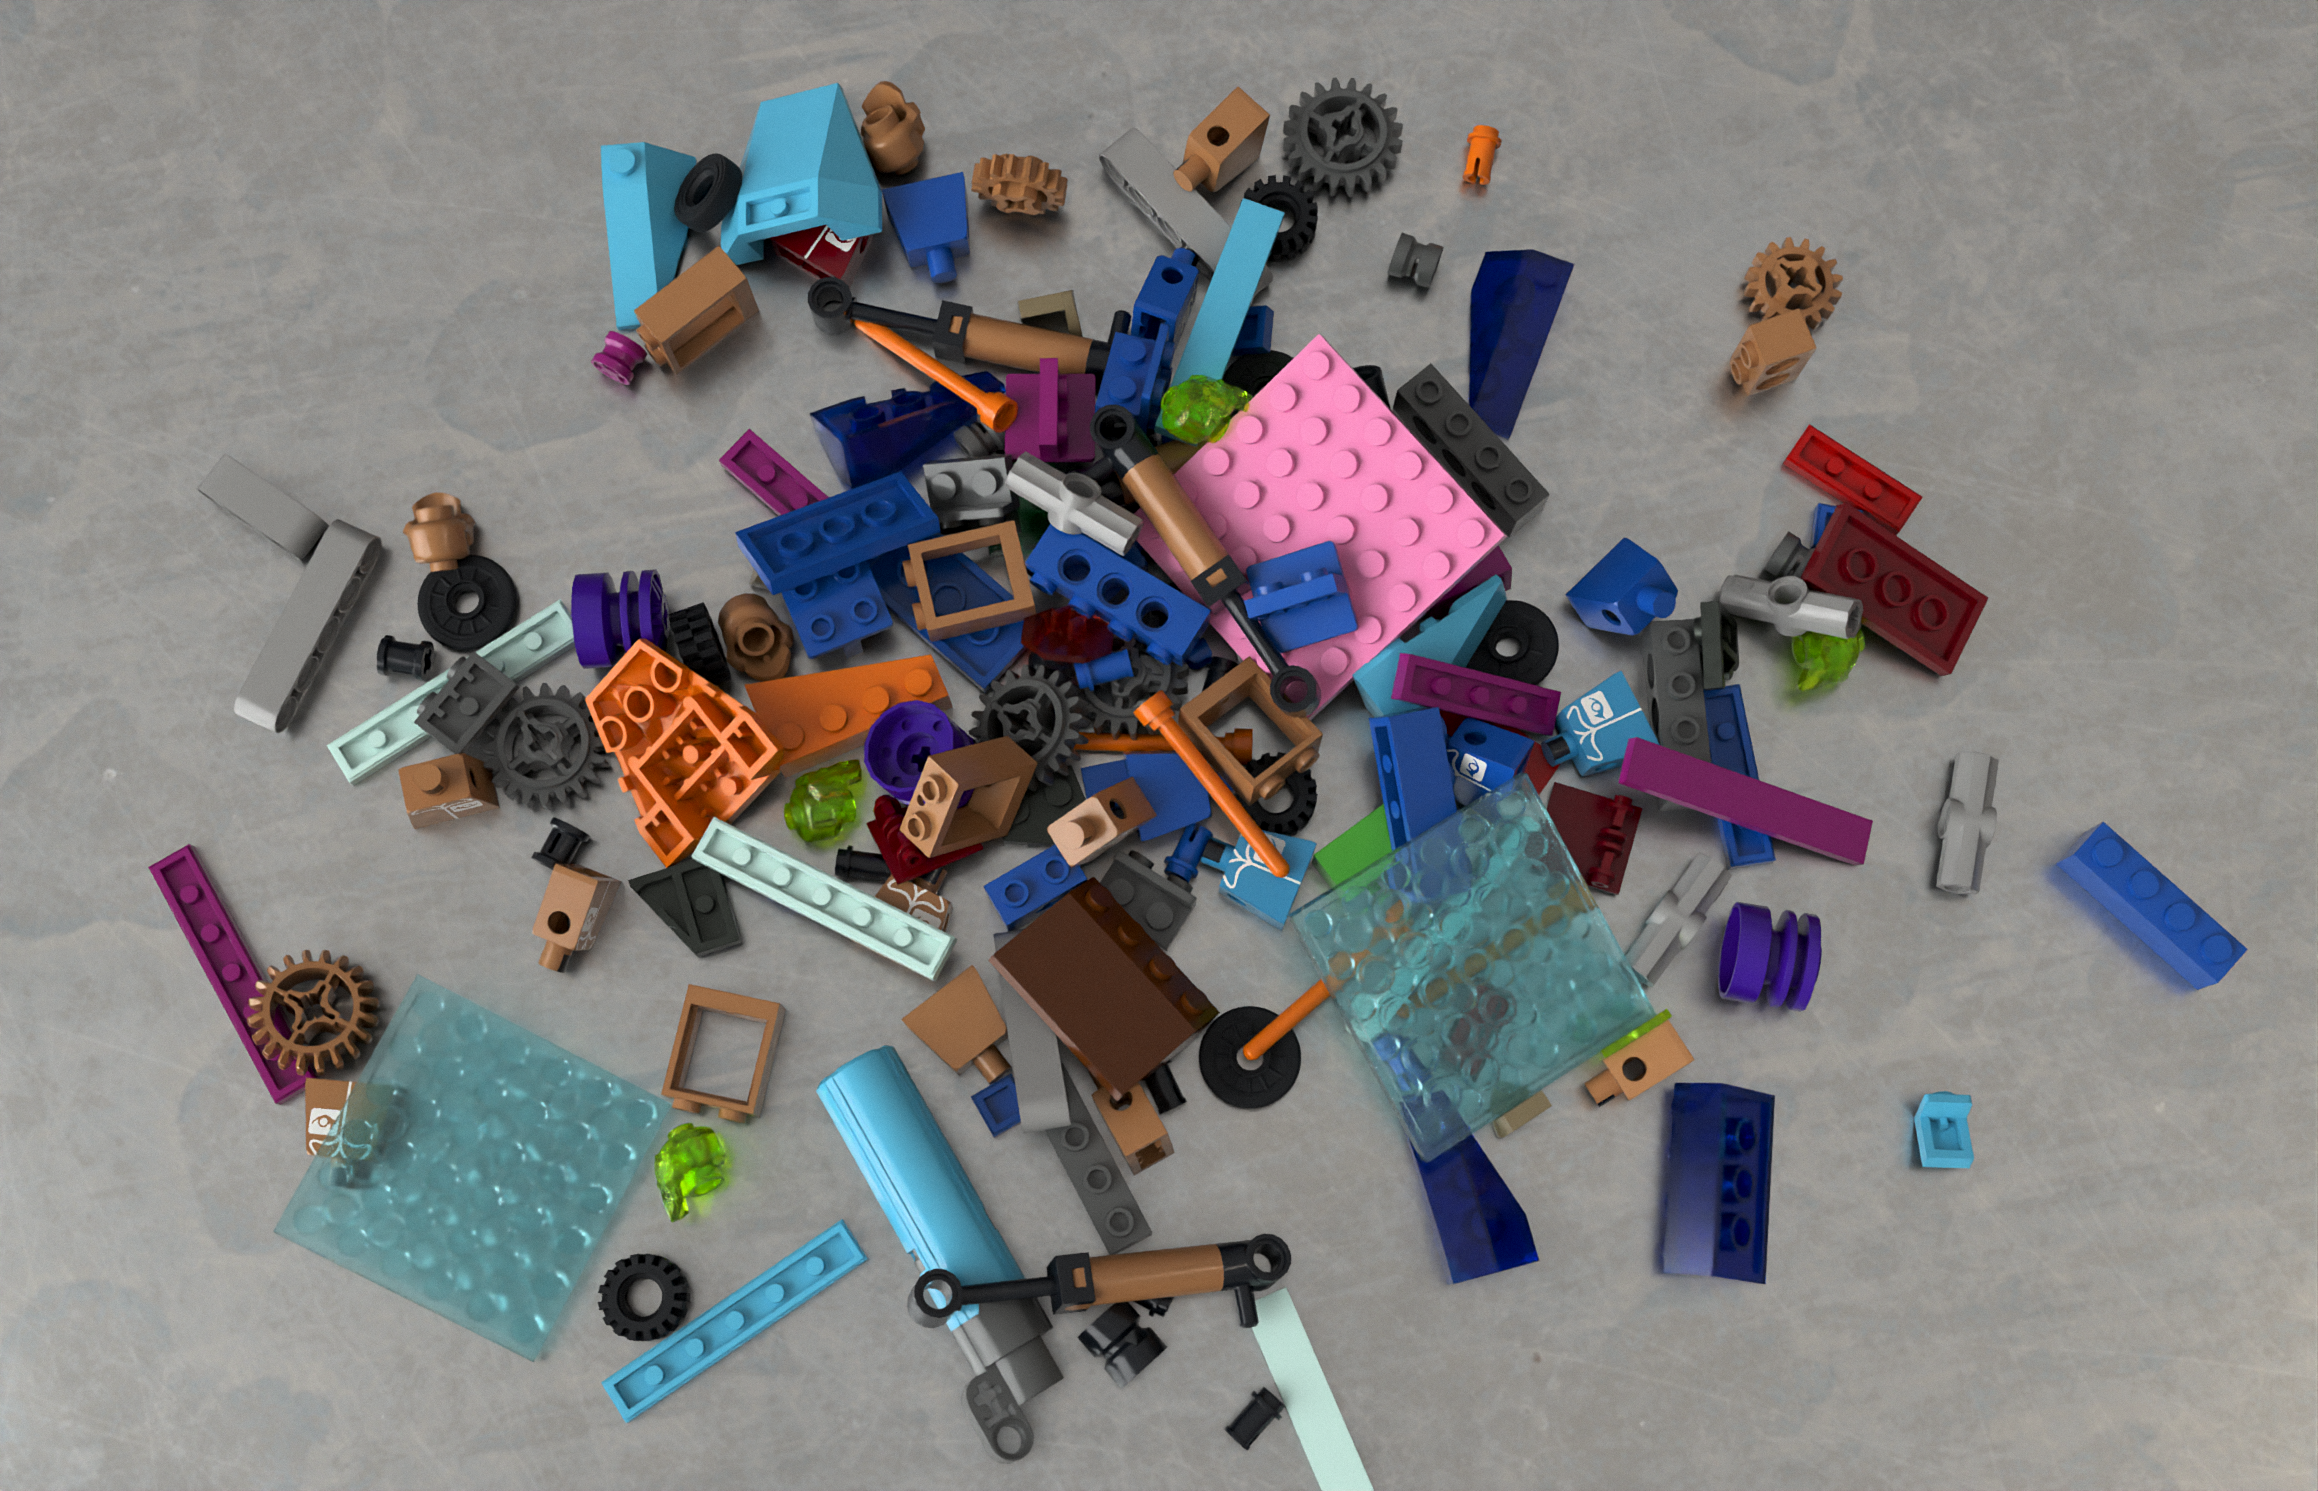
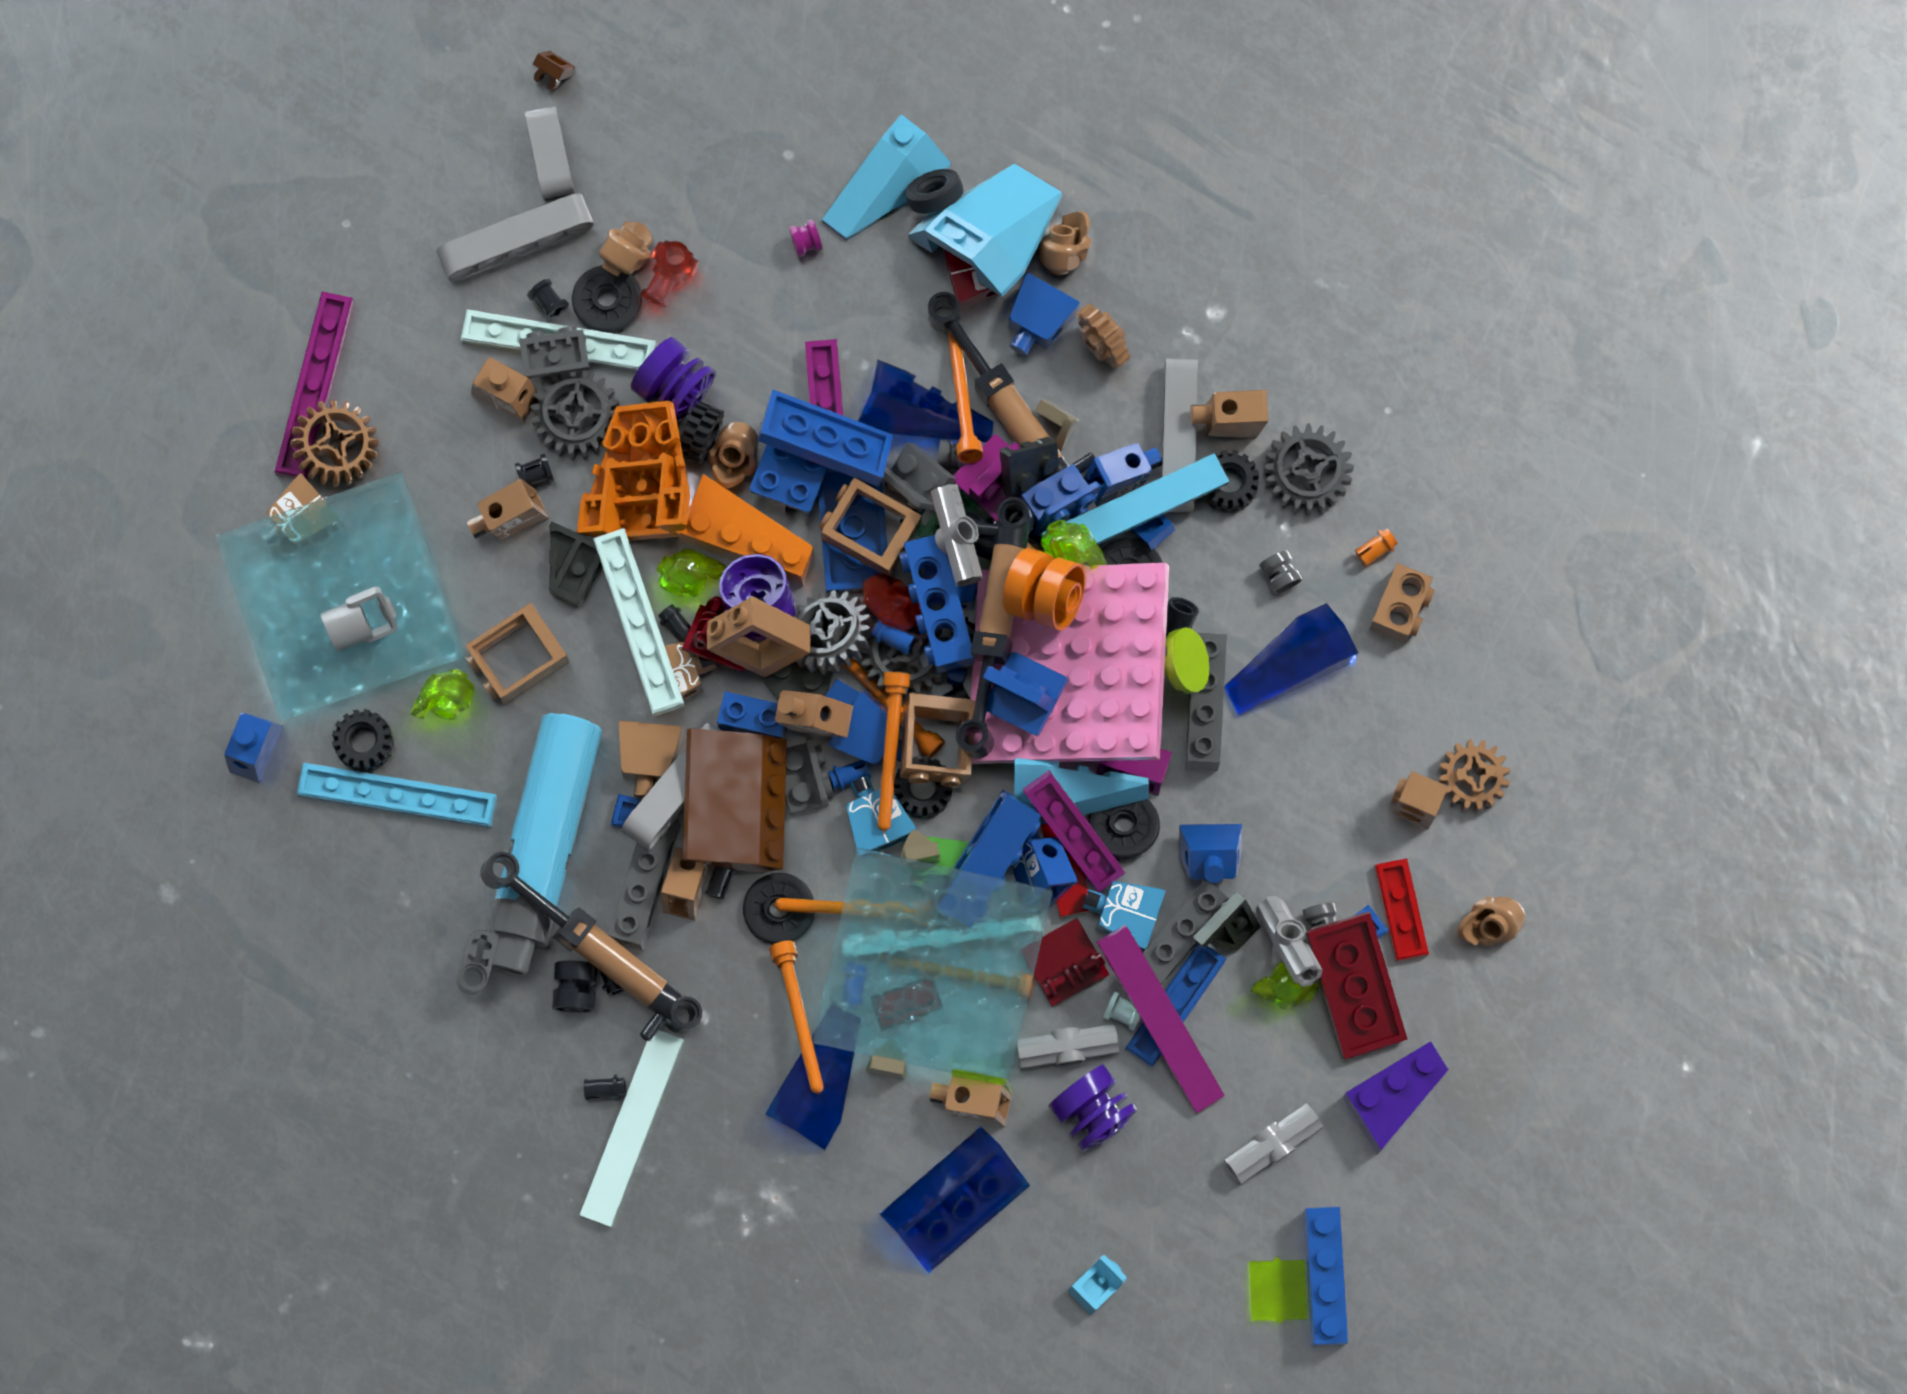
camera: 45 degrees right, 0 degrees up
medium nougat window [634,246,759,375] -> none
none -> blue torso [224,712,283,783]
none -> light grey piece [320,587,398,652]
none -> reddish brown tile [533,50,576,90]
none -> clear red connector [641,240,700,308]
none -> orange piece [769,941,824,1094]
none -> dark tan tile [901,830,941,870]
none -> pearl dark grey wing [999,437,1059,498]
none -> orange wheel [1003,548,1086,631]
none -> light aqua bush [1103,991,1140,1032]
none -> lime tile [1164,627,1210,694]
none -> clear neon green piece [1249,1257,1307,1324]
none -> dark purple wedge [1342,1041,1449,1154]
none -> medium nougat brick [1369,563,1435,643]
none -> medium nougat head [1458,896,1526,947]

